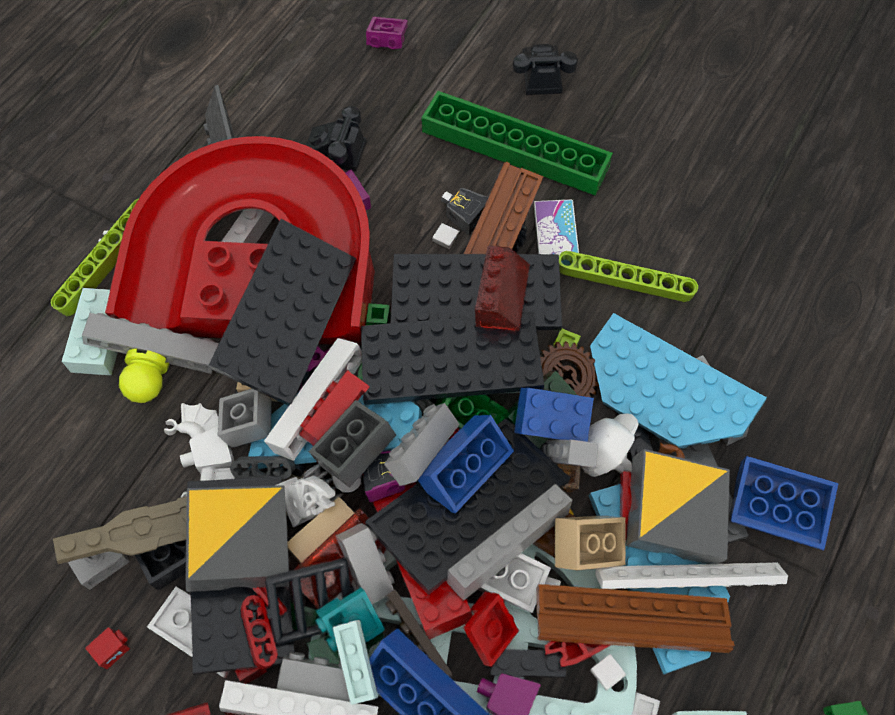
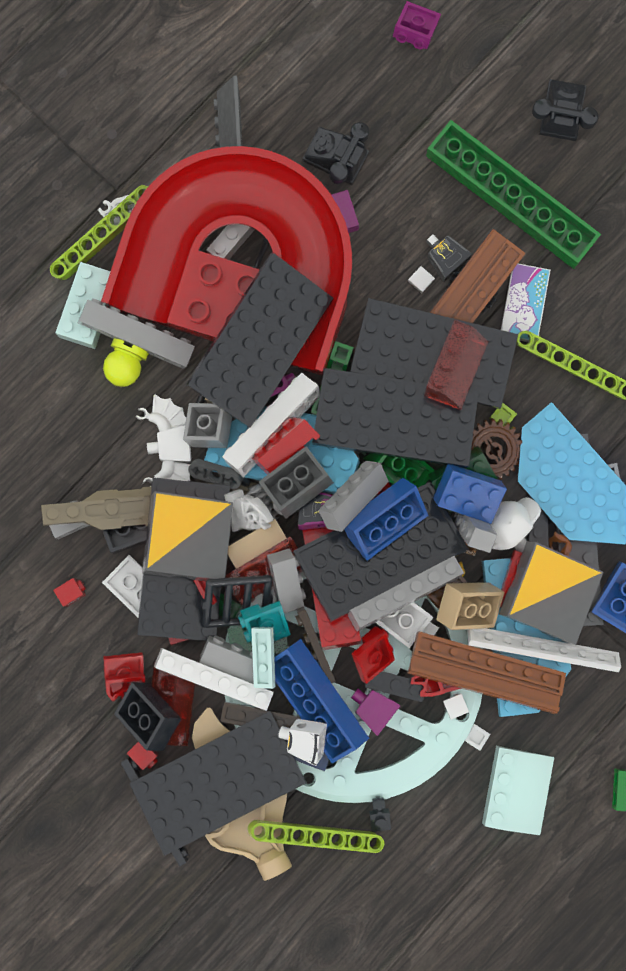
camera: 10 degrees right, 20 degrees up
red beam [240,595,277,669] -> none

